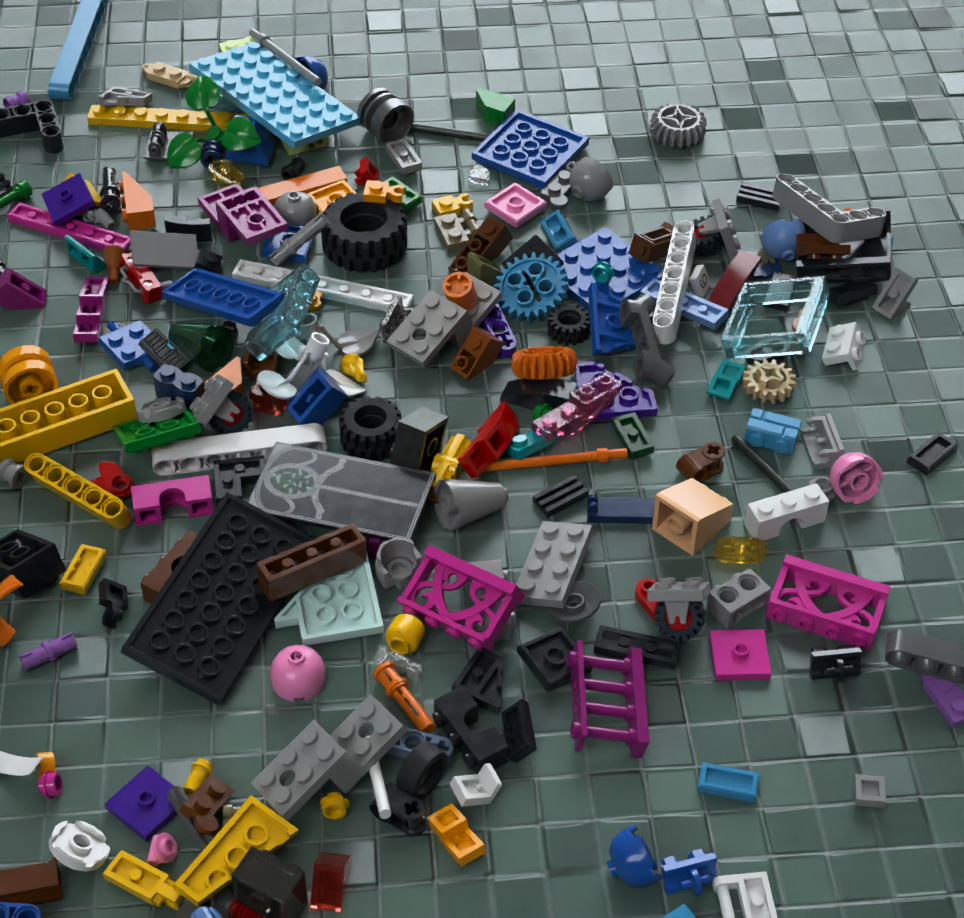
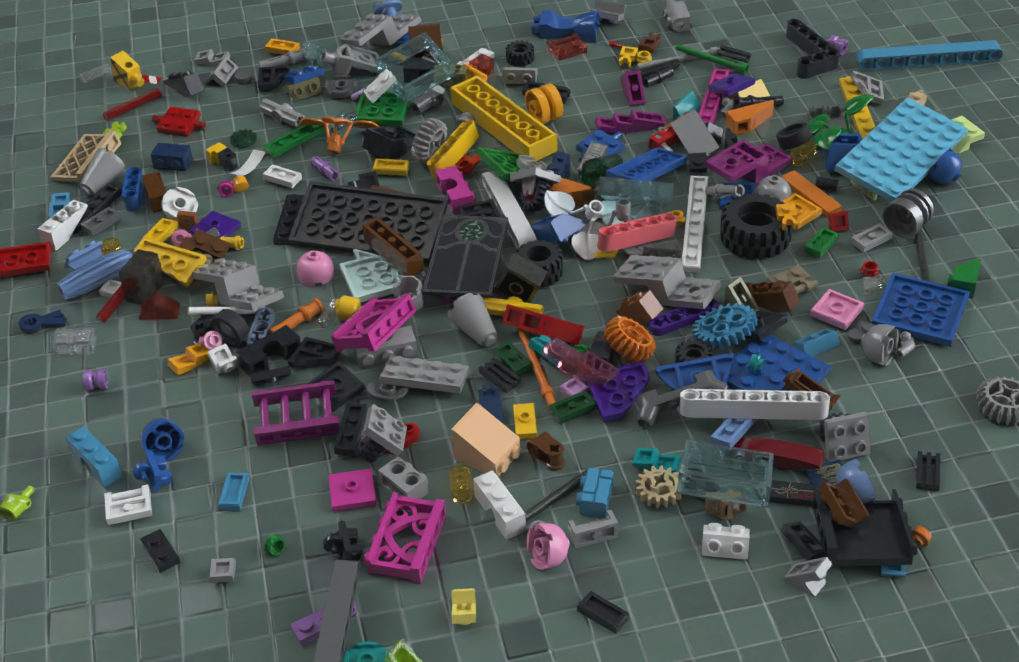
camera: 85 degrees right, 5 degrees down
light grey bar [249,28,322,86] -> none
yellow plate [432,193,473,216] -> none
orange piece [442,272,478,311] -> none
white tile [689,265,711,297] -> none
light grey beam [772,174,886,243] -> none
none -> black plate [140,529,180,573]
none -> dark orange tile [177,211,198,230]
none -> bright pink plate [198,331,222,350]
none -> white plate [263,164,302,188]
none -> green plate [264,534,285,556]
none -> black plate [273,194,304,245]
none -> light grey gear [411,118,447,164]
none -> light yellow bracket [451,588,476,625]
none -> dark green plate [492,341,533,376]
none -> yellow plate [513,403,537,439]
none -> lavender tile [560,377,589,397]
none -> coral beam [597,213,677,252]
none -> black tyre [776,122,812,150]
none -> red plate [860,261,879,278]

